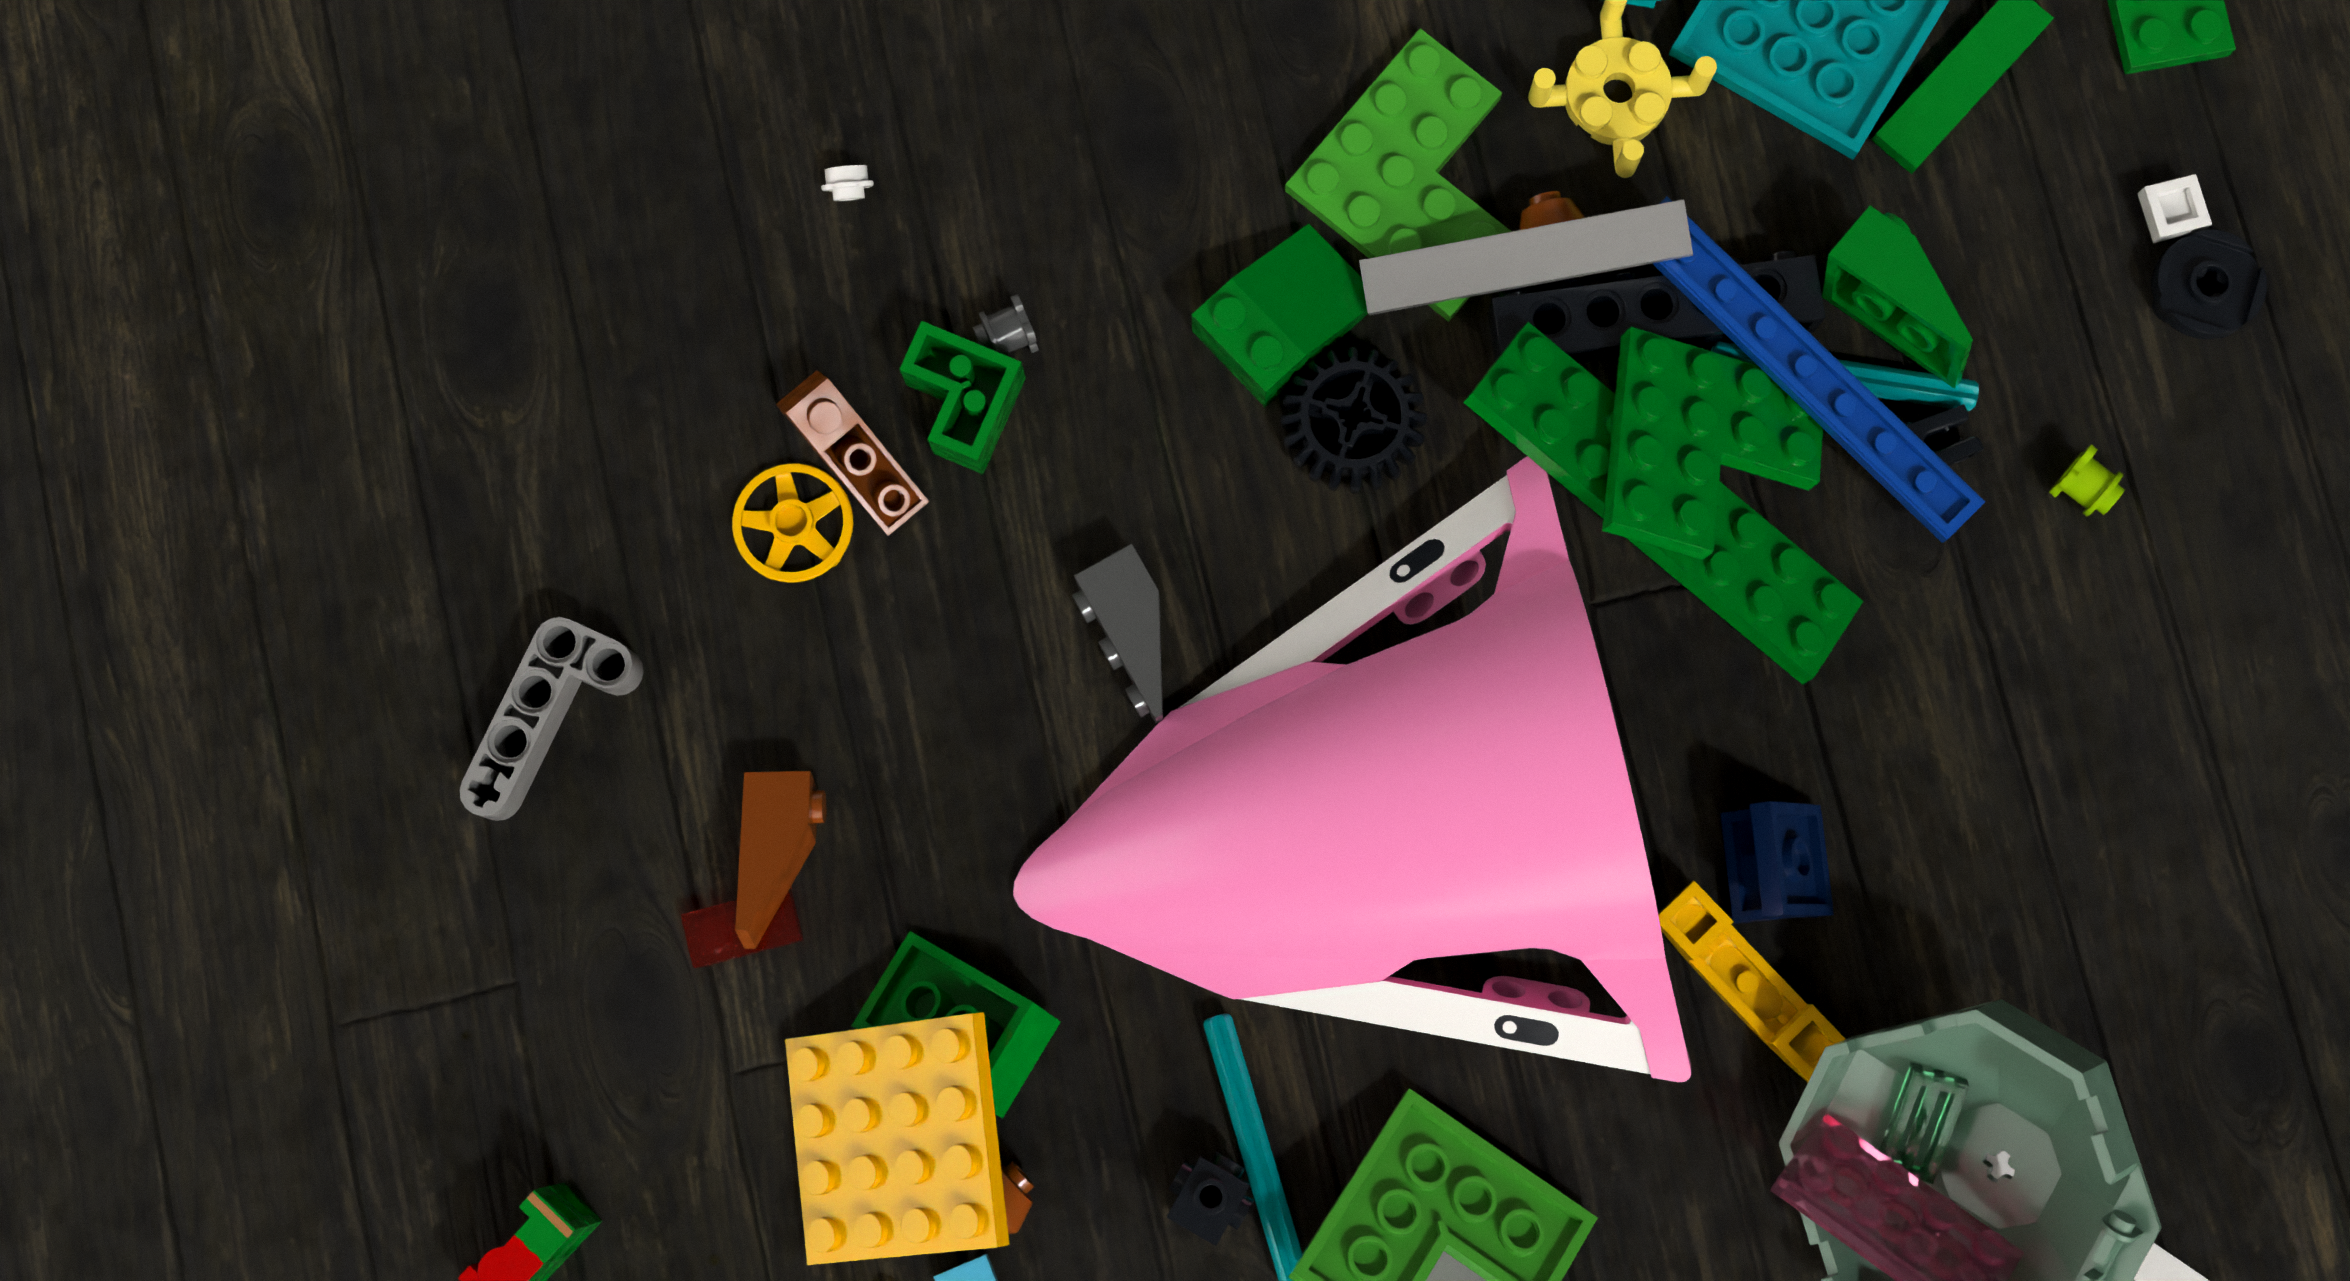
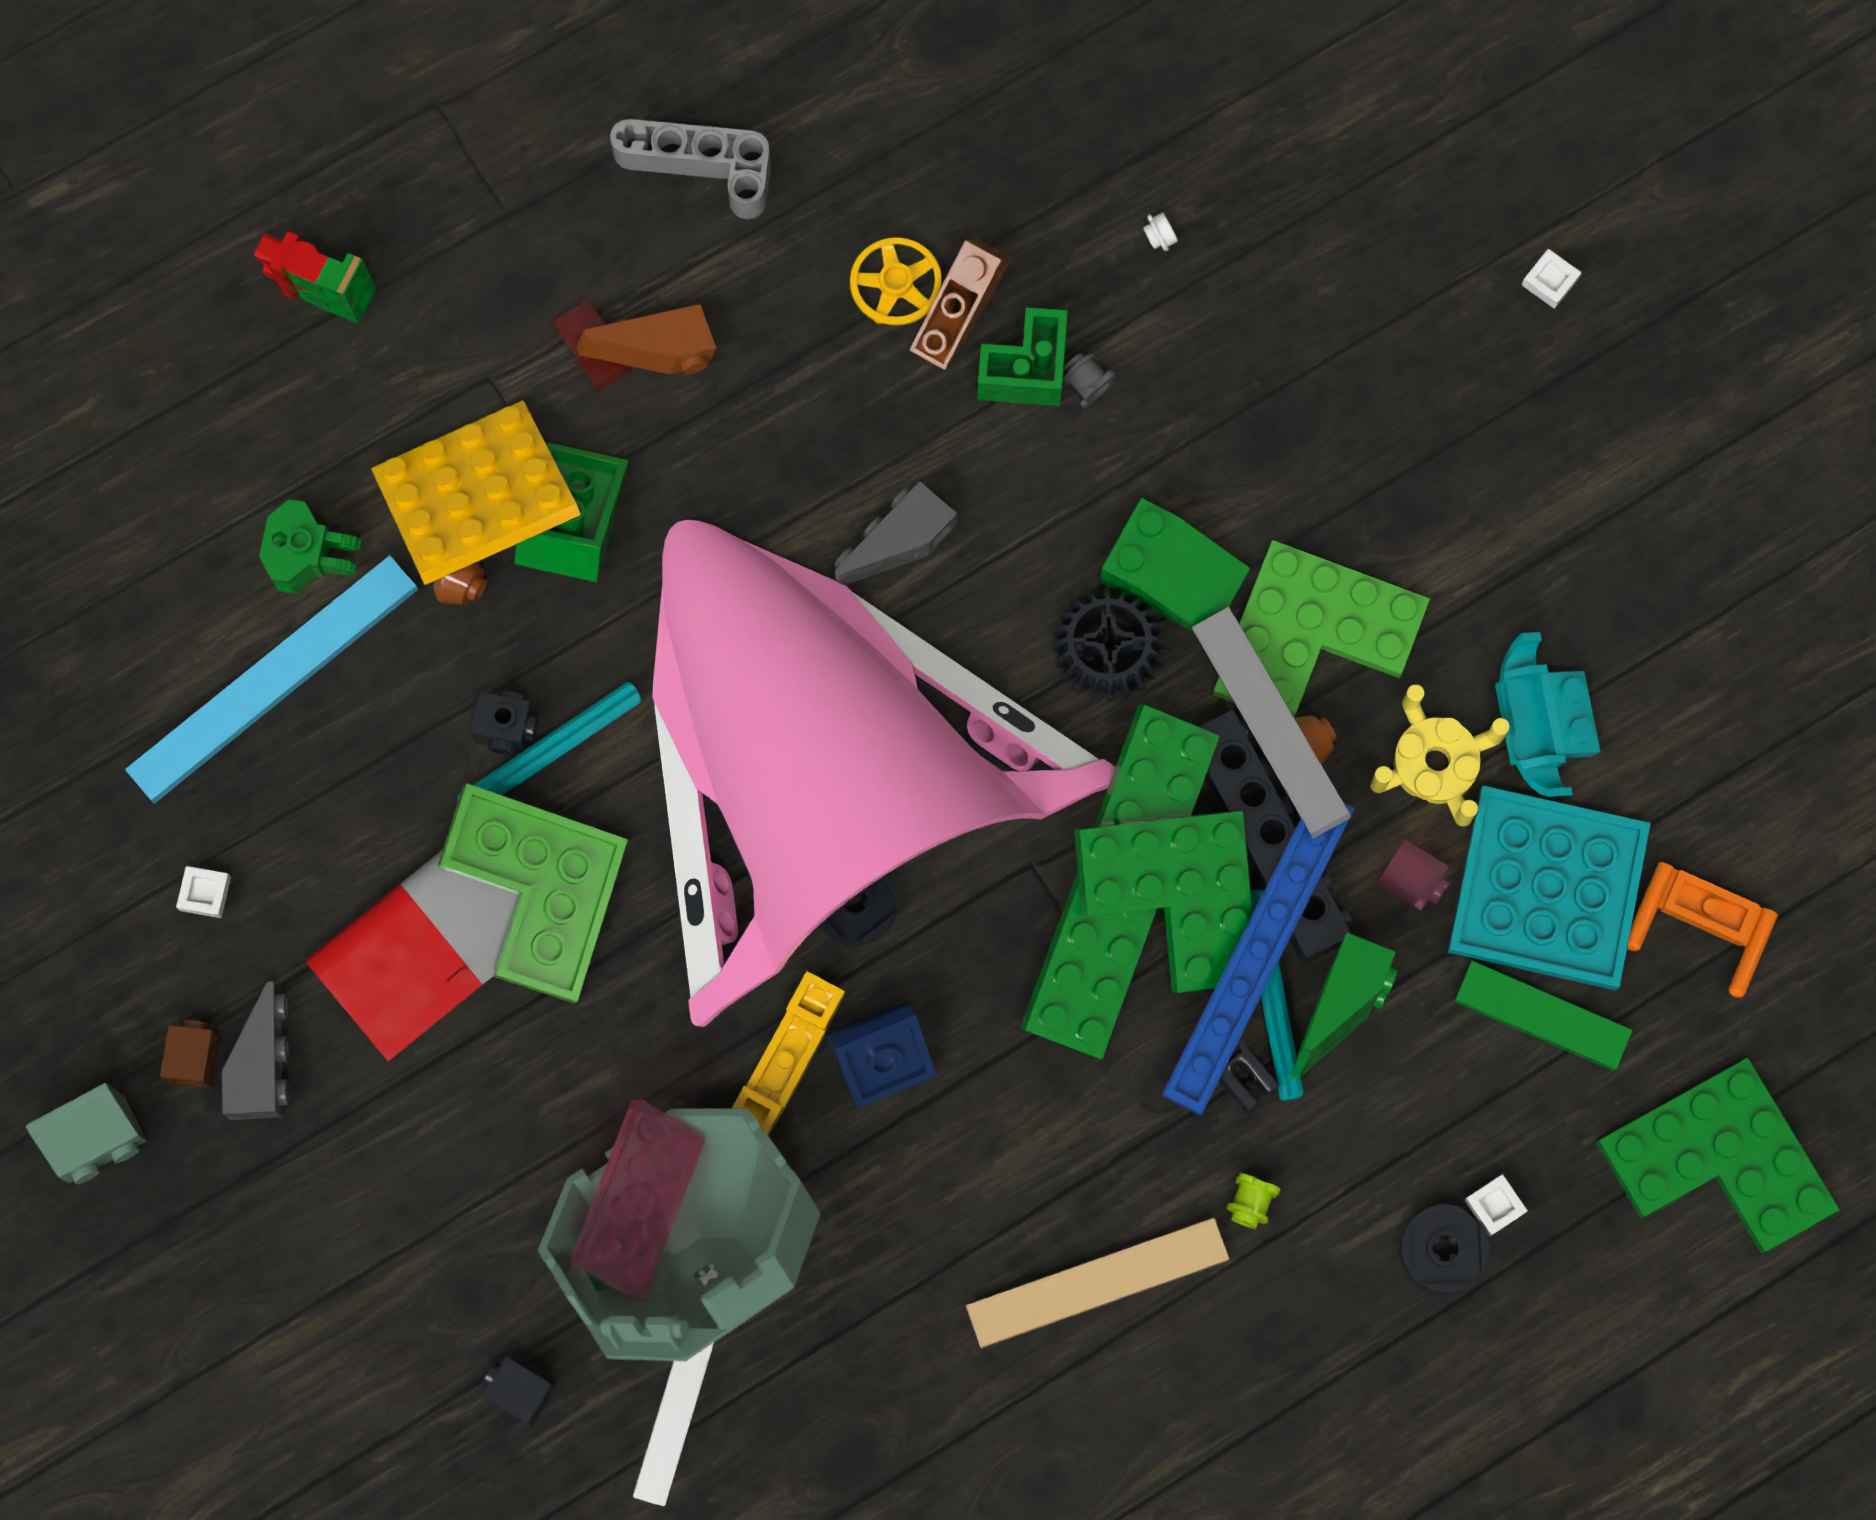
camera: 65 degrees right, 5 degrees down
clear green tile [1875,1062,1970,1184] -> none
none -> tan tile [966,1218,1229,1349]
none -> clear pink brick [1377,840,1449,911]

